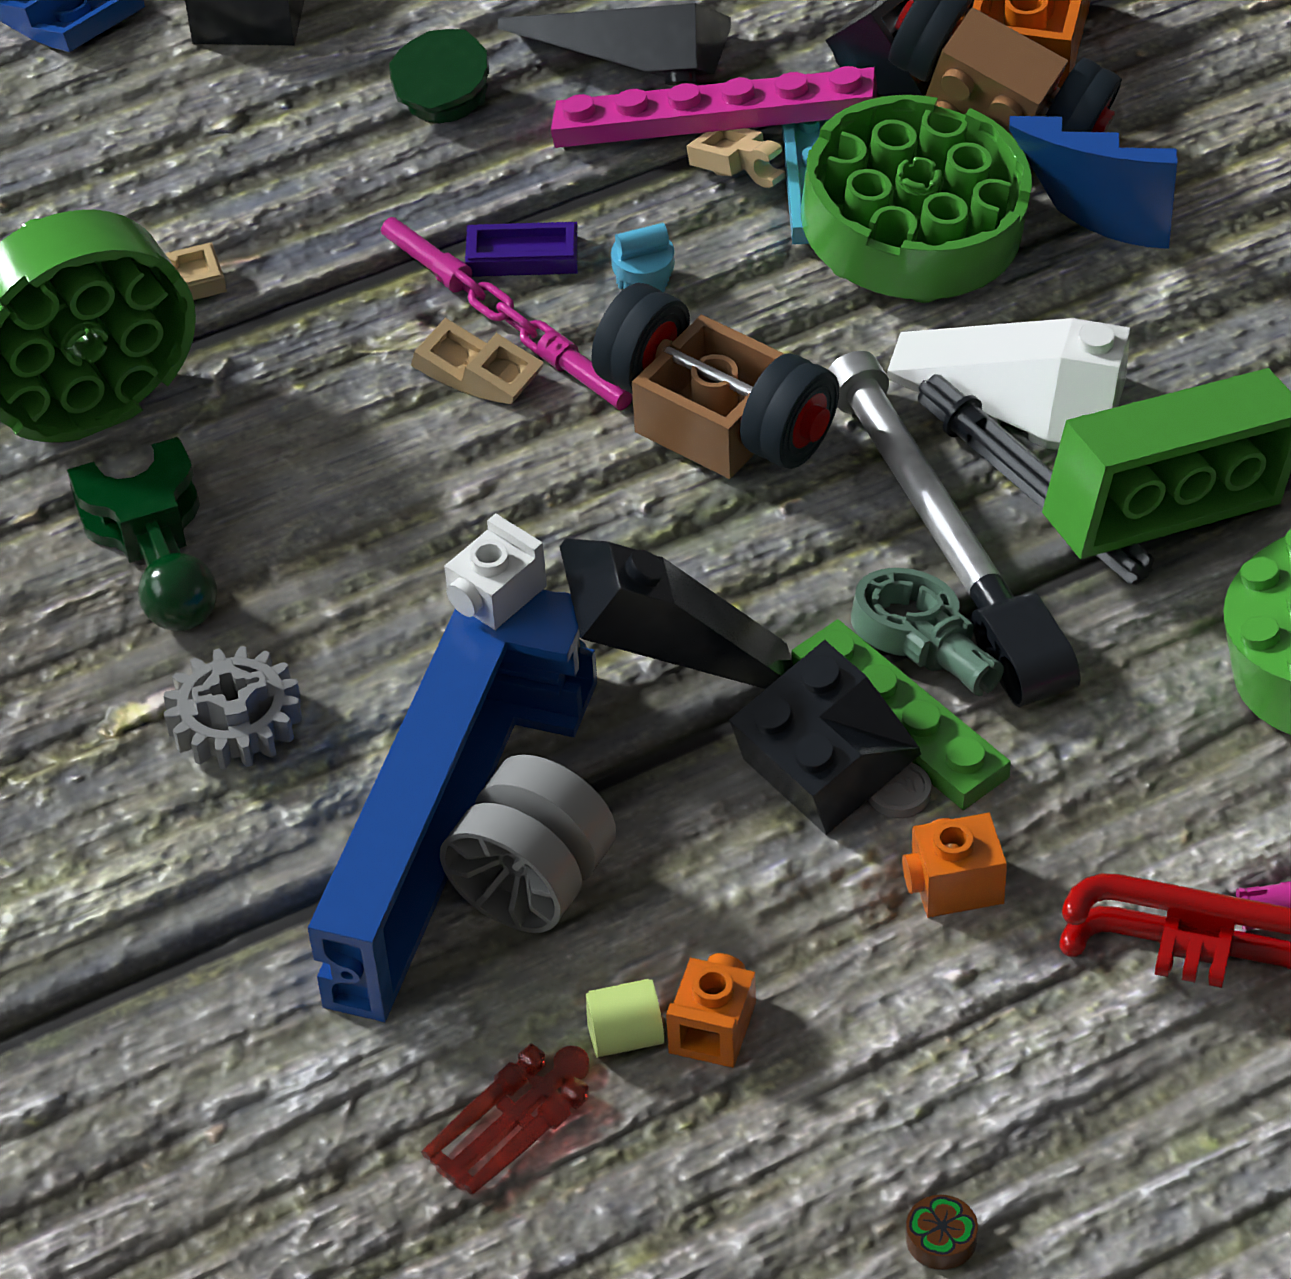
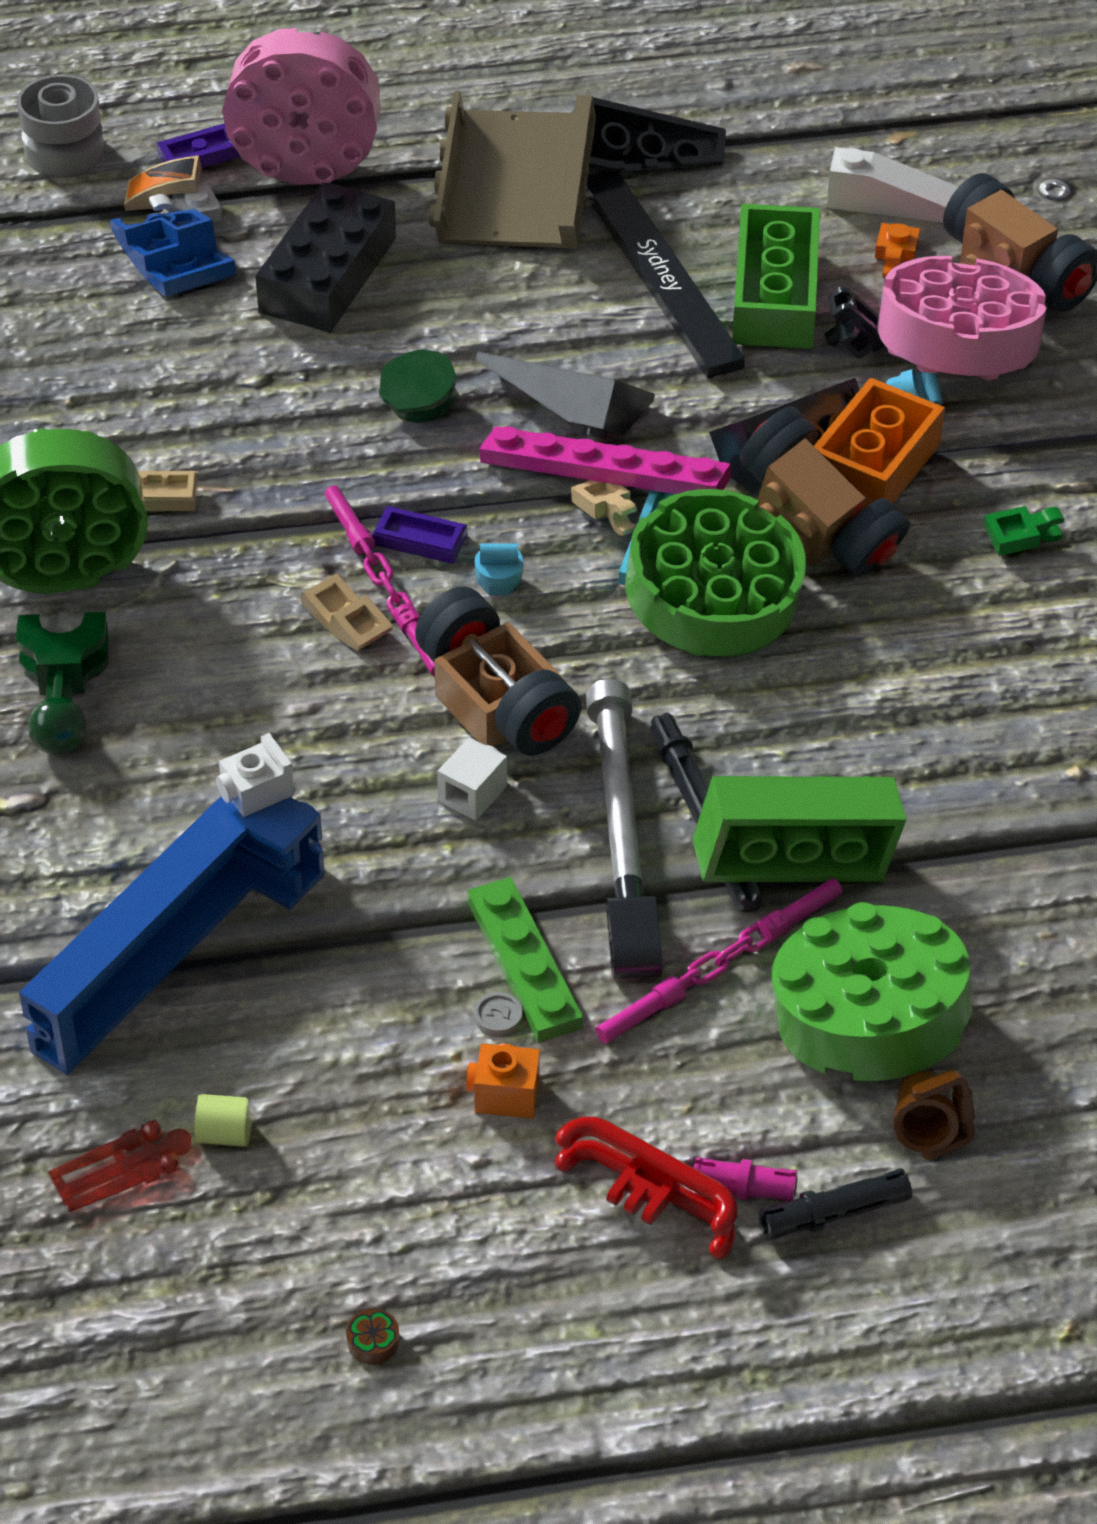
camera: 15 degrees right, 0 degrees up
light grey gear [163,646,302,769] -> none
light grey wheel [440,755,616,933] -> none
black wedge [559,538,793,689] -> none
orange brick [666,953,756,1068] -> none
black slope [729,640,921,835] -> none
sand green pin [851,568,1004,696] -> none
white wedge [887,318,1131,450] -> none
blue slope [1009,116,1177,249] -> none
none -> white brick [437,737,507,821]
none -> dark pink piece [595,878,842,1044]
none -> green plate [984,506,1064,556]

